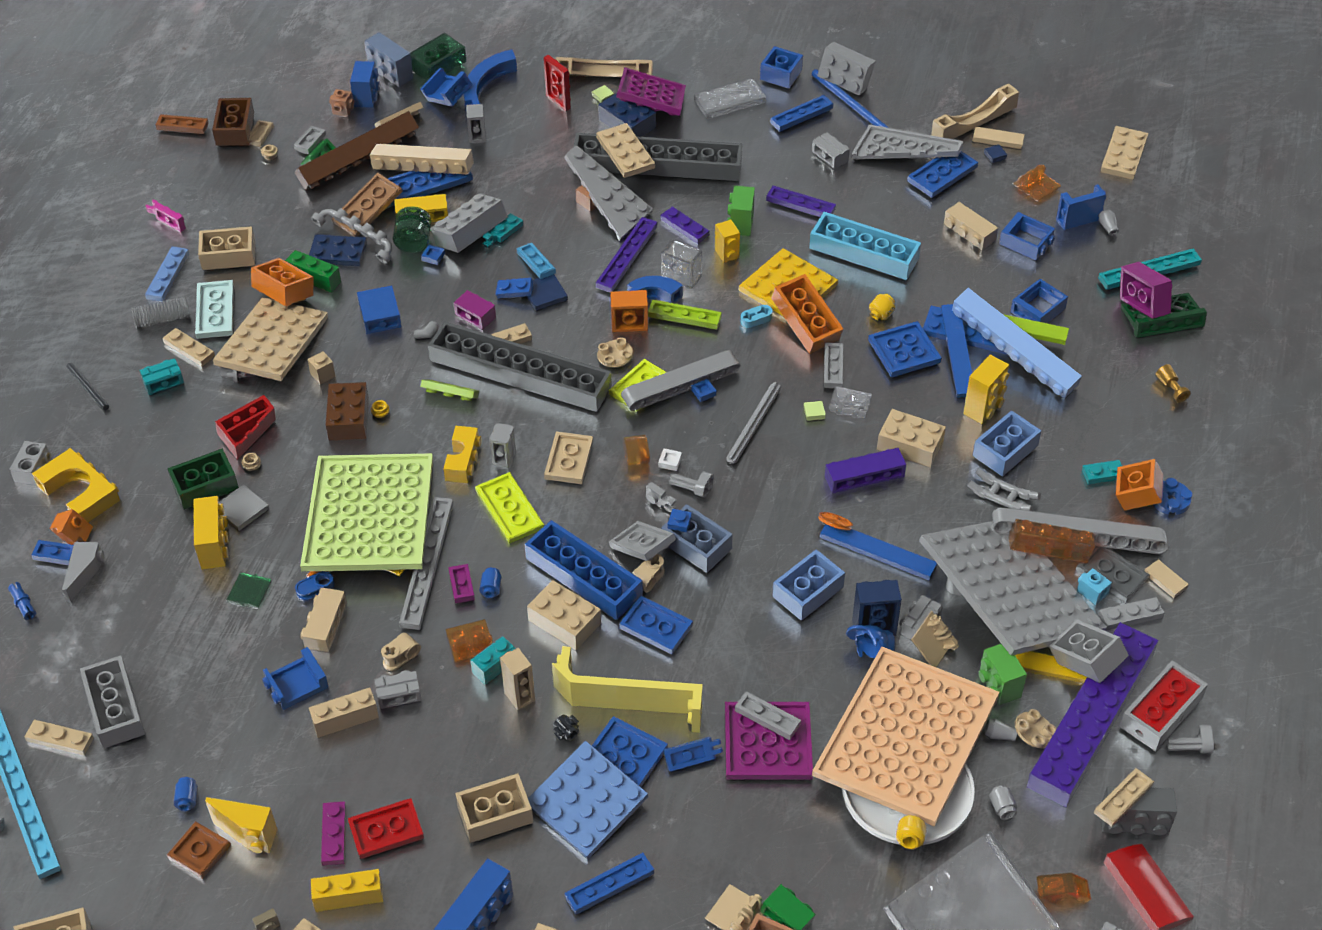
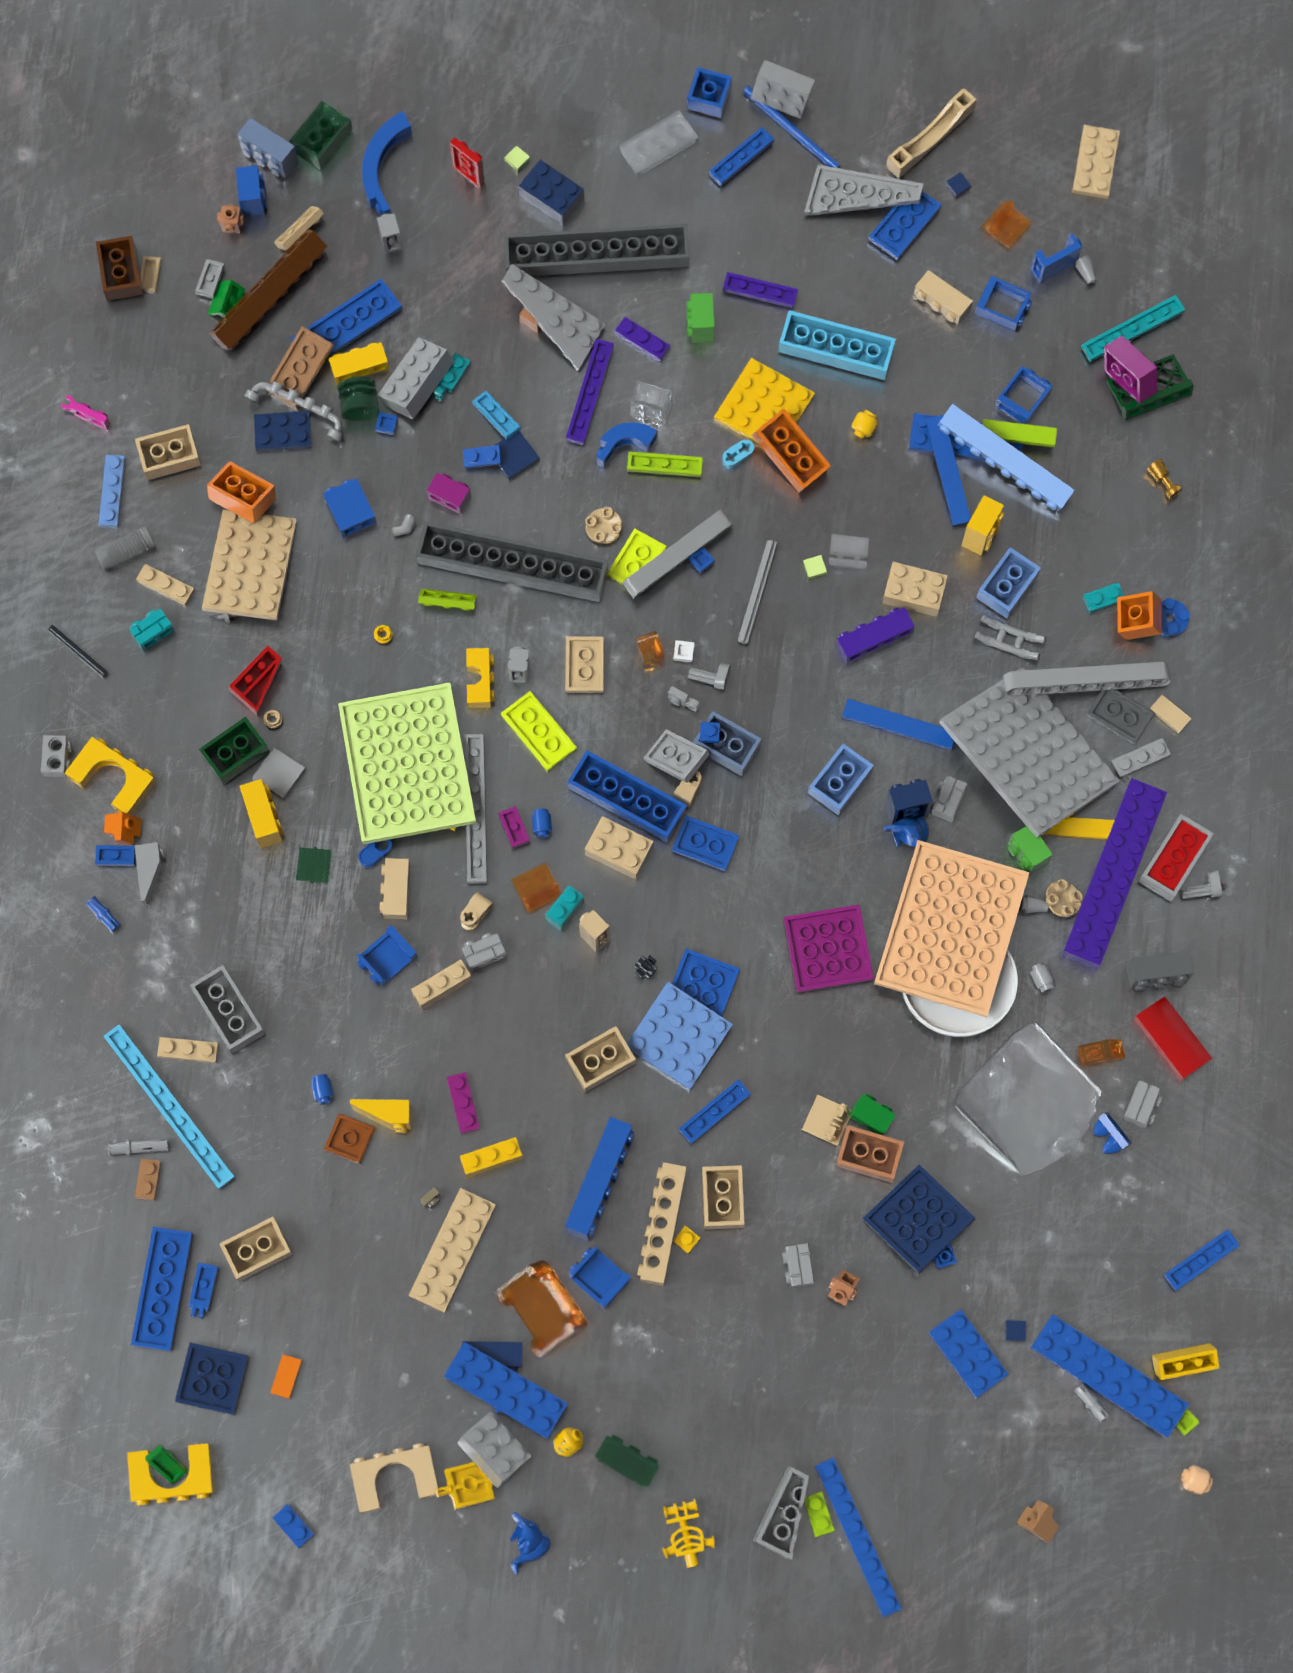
camera: 10 degrees left, 25 degrees up
dark orange plate [156,114,209,134] -> none
light aqua plate [195,280,234,339] -> none
tan plate [261,145,278,160] -> none
green brick [285,250,341,293] -> none
tan brick [307,351,336,385] -> none
reddish brown brick [326,382,369,441] -> none
red plate [348,798,424,859] -> none
tan brick [370,144,474,174] -> none
blue panel [421,68,472,106] -> none
tan plate [492,323,532,344] -> none
light yellow panel [551,646,703,733] -> none
tan arch [556,57,653,78] -> none
tan plate [596,123,655,178] -> none
orange brick [610,290,648,332] -> none
magenta plate [616,67,686,116] -> none
blue hinge [663,737,723,771] -> none
yellow brick [715,220,740,263] -> none
light grey plate [735,691,801,740] -> none
light grey brick [812,132,850,169] -> none
orange wheel [818,512,853,530] -> none
light grey plate [824,343,843,389] -> none
blue plate [868,321,942,377] -> none
yellow head [896,815,927,849] -> none
tan hinge [911,611,959,667] -> none
tan tile [972,127,1025,149] -> none
clear orange brick [1008,519,1095,563] -> none
light grey brick [1049,619,1129,683] -> none
medium azure brick [1077,568,1112,606] -> none
tan tile [1094,768,1154,827] -> none

